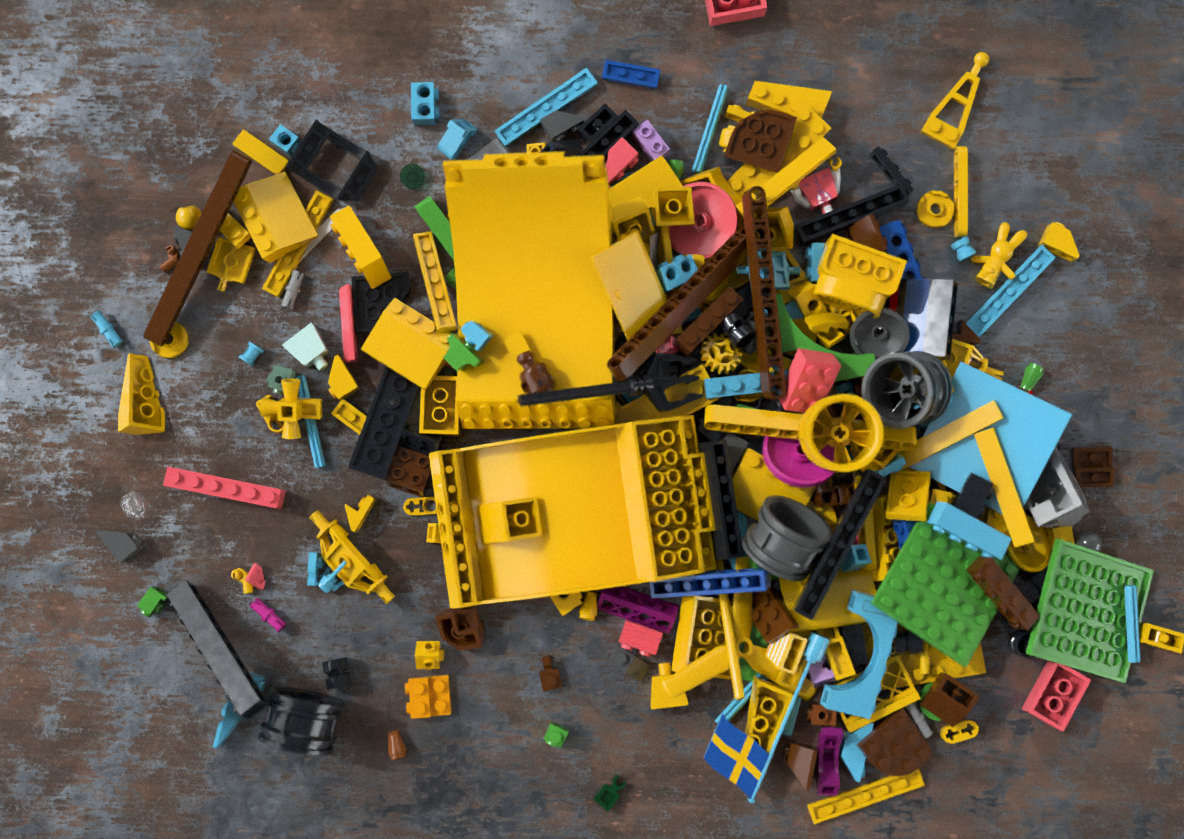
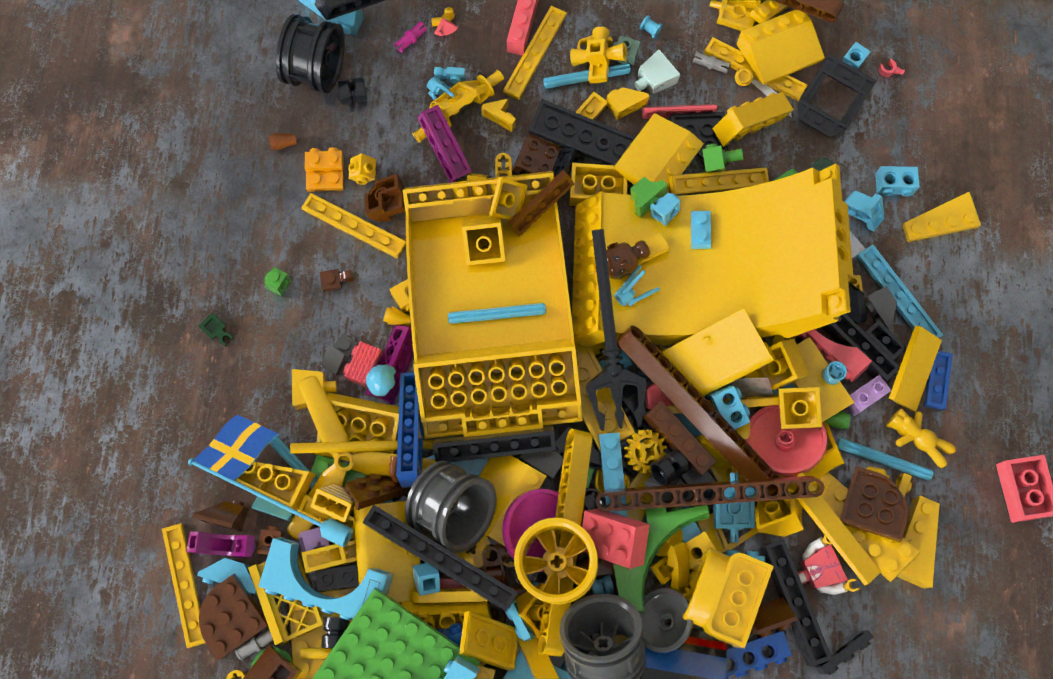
camera: 90 degrees right, 10 degrees down
yellow tile [232,129,289,175] -> none
none -> yellow tile [301,193,406,259]
none -> medium azure hair [366,364,396,396]
none -> dark orange arm [389,456,399,484]
none -> magenta fence [417,105,472,183]
none -> medium azure axle [448,303,546,324]
none -> yellow slope [489,177,528,220]
none -> yellow tile [503,6,567,100]
none -> reddish brown plate [507,170,574,236]
none -> medium azure plant [614,265,660,307]
none -> medium azure plate [691,211,711,249]
none -> bright green brick [702,144,743,173]
none -> yellow plate [735,68,753,87]
none -> medium azure wheel [822,361,847,385]
none -> coral piece [878,59,905,77]
none -> yellow animal [886,409,956,468]
none -> yellow tile [889,325,942,412]
none -> yellow wing [902,192,981,242]

